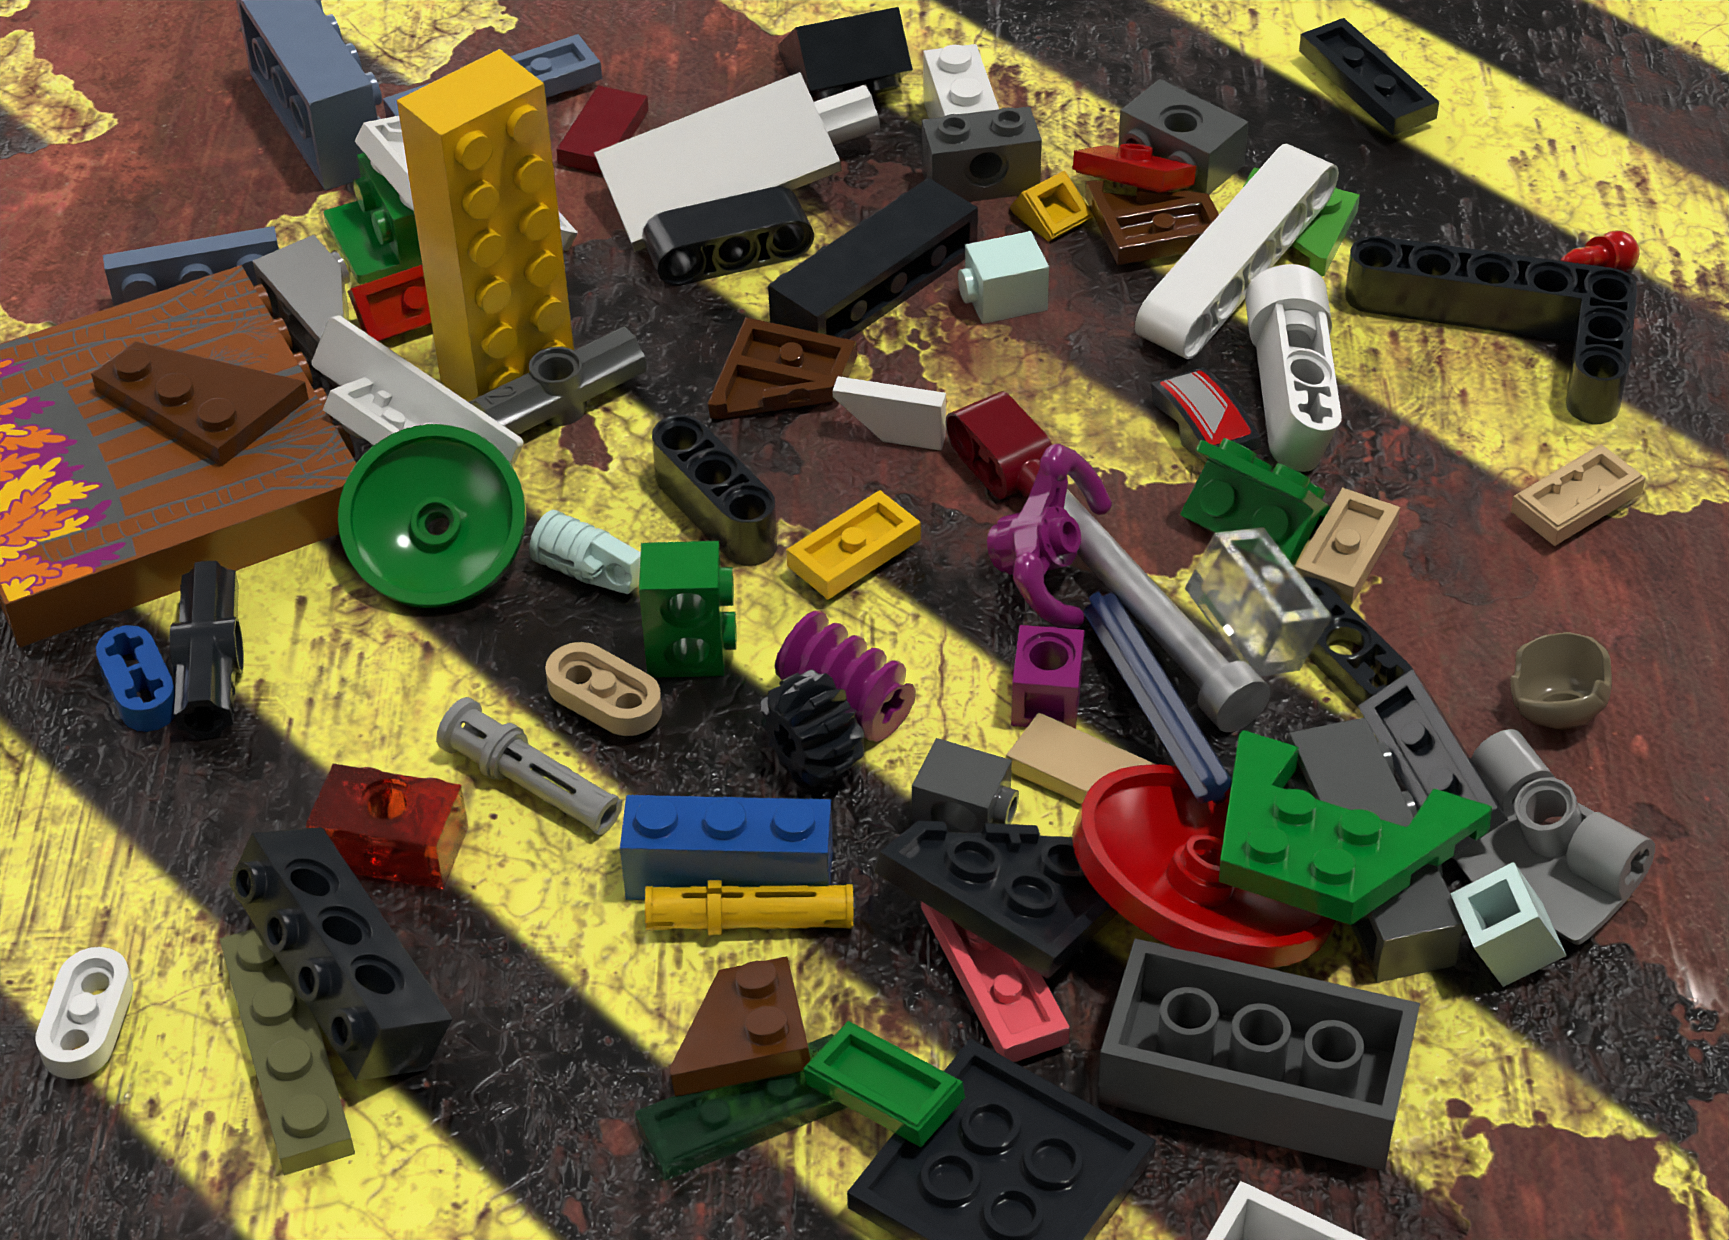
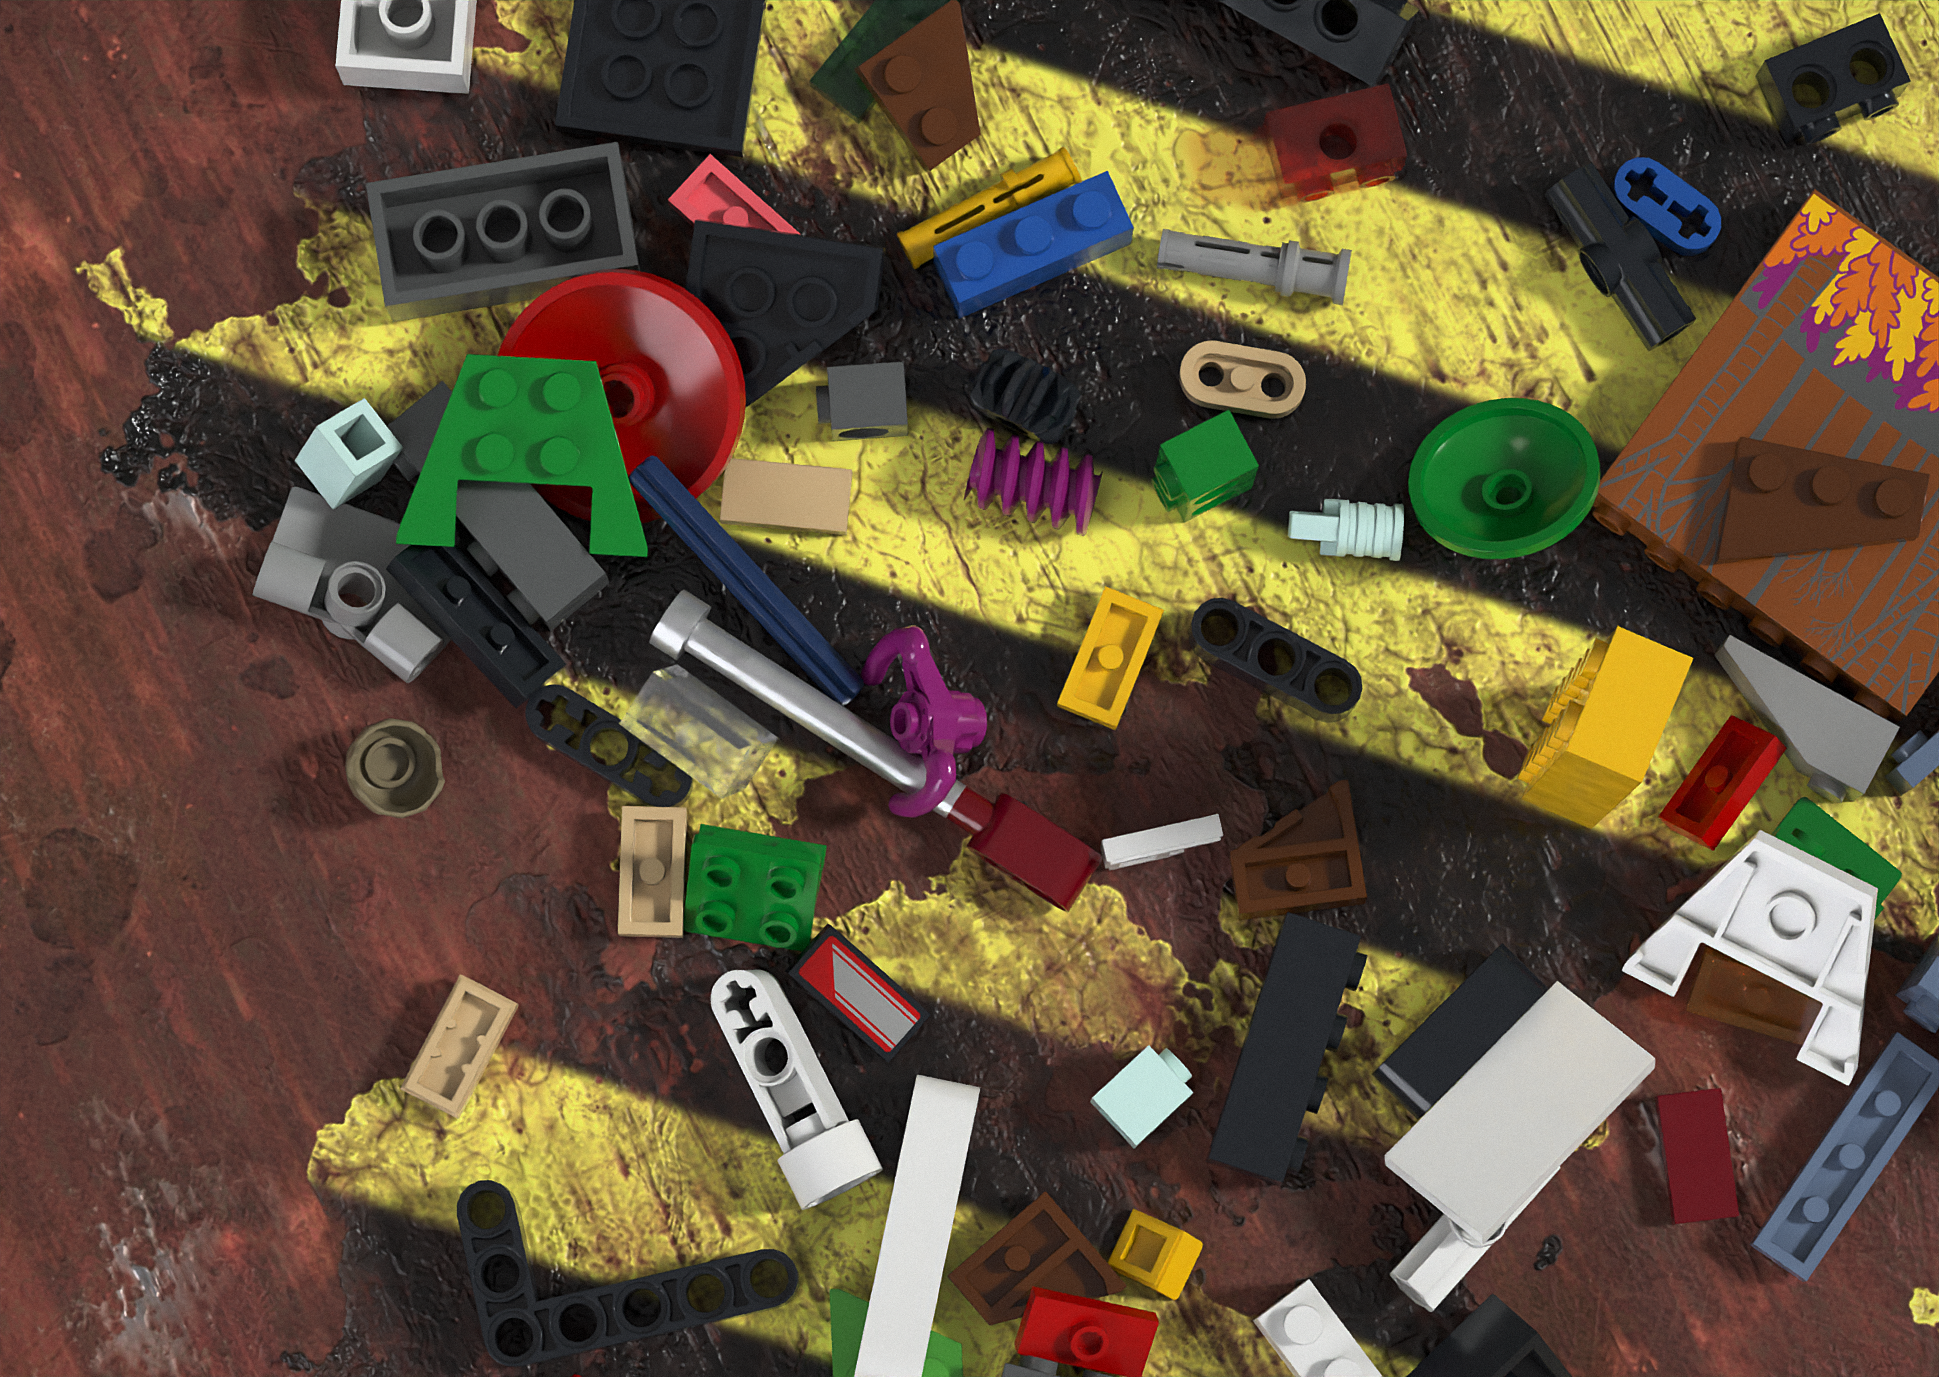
camera: 150 degrees right, 35 degrees up
white bracket [312,315,523,467] -> none
dark grey piece [469,326,647,435] -> none
green tile [803,1021,965,1147] -> none
dark grey brick [922,107,1042,202] -> none
magenta brick [1011,625,1084,729] -> none

